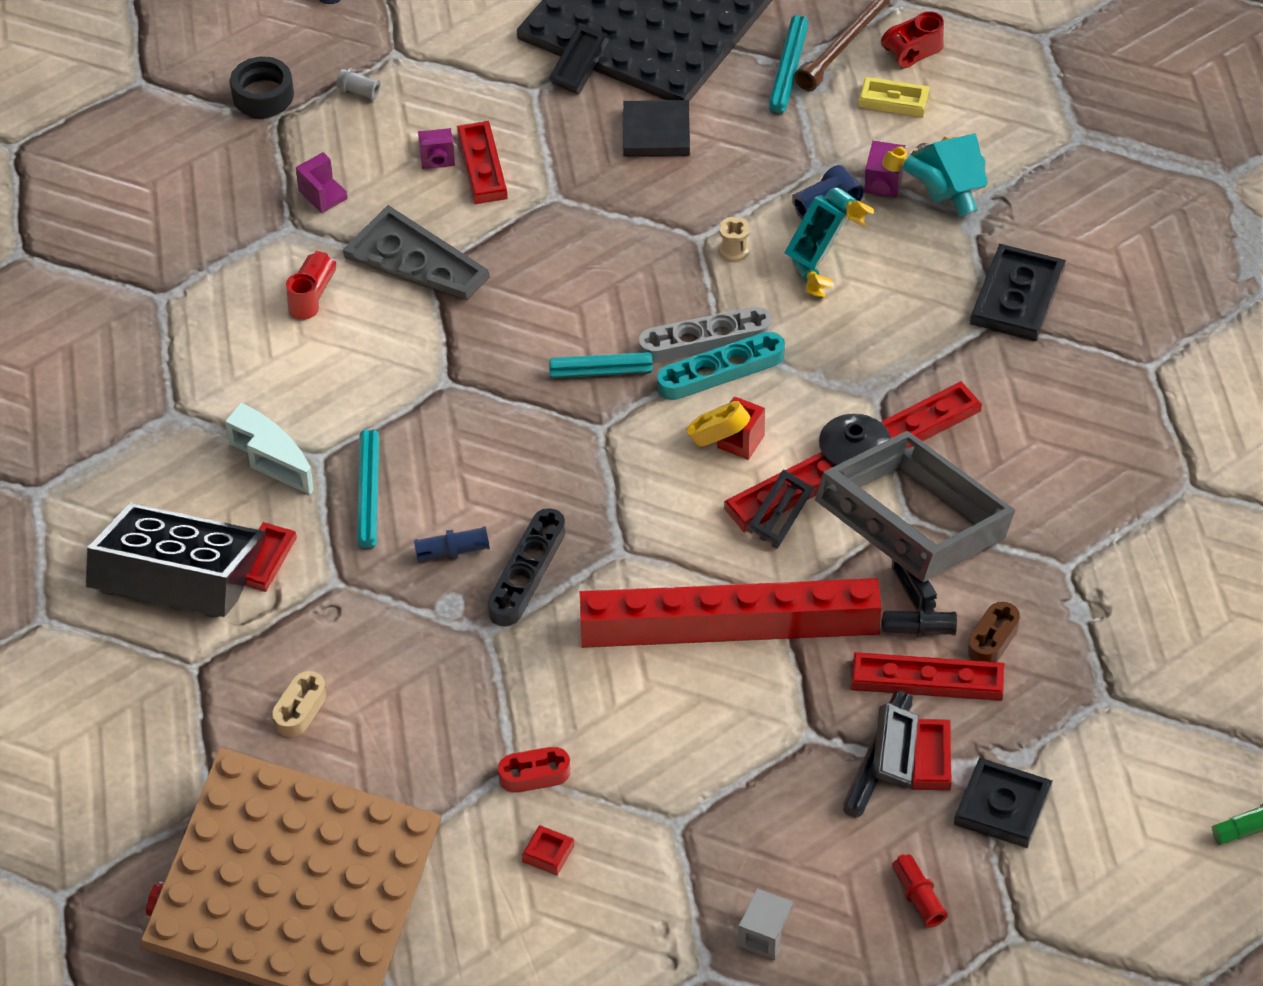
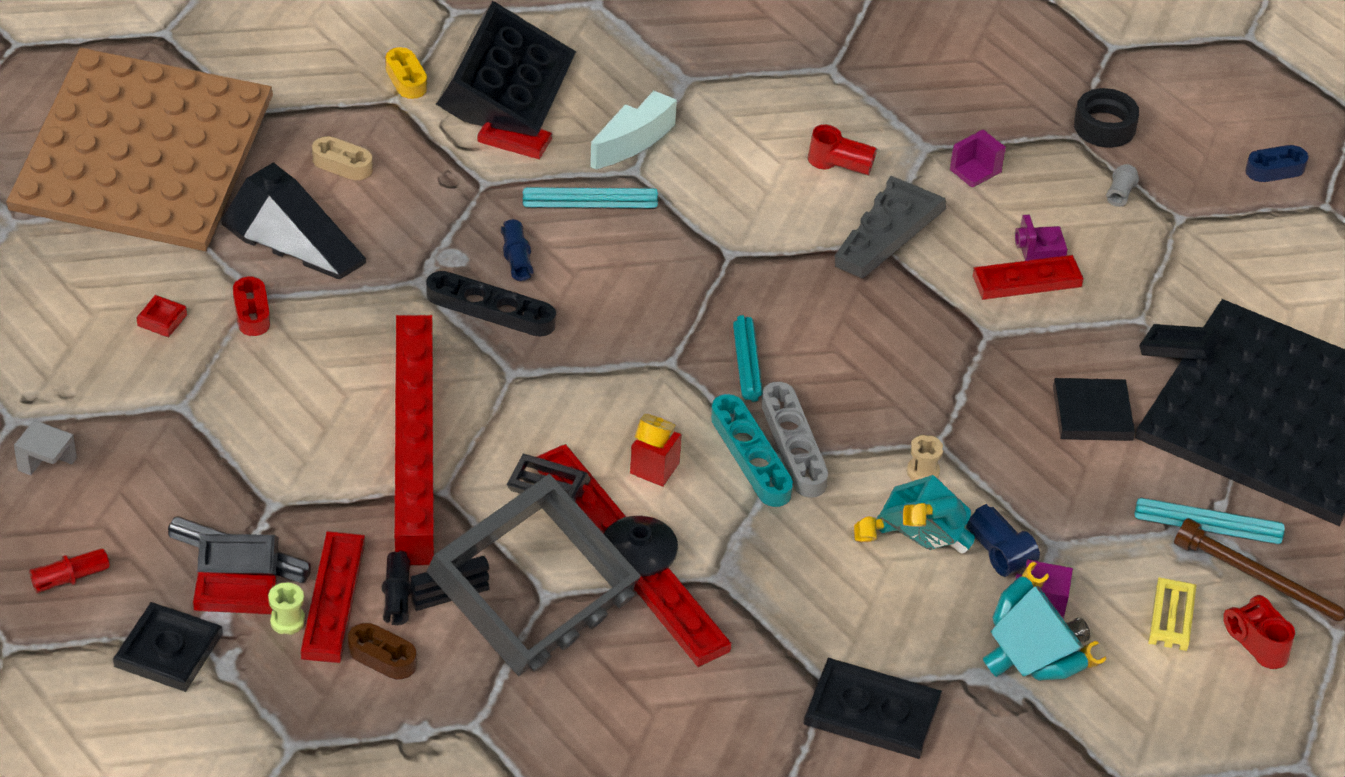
camera: 85 degrees right, 5 degrees down
none -> black wedge [221,162,366,280]
none -> yellowish green bush [268,582,305,634]
none -> yellow beam [385,47,427,99]

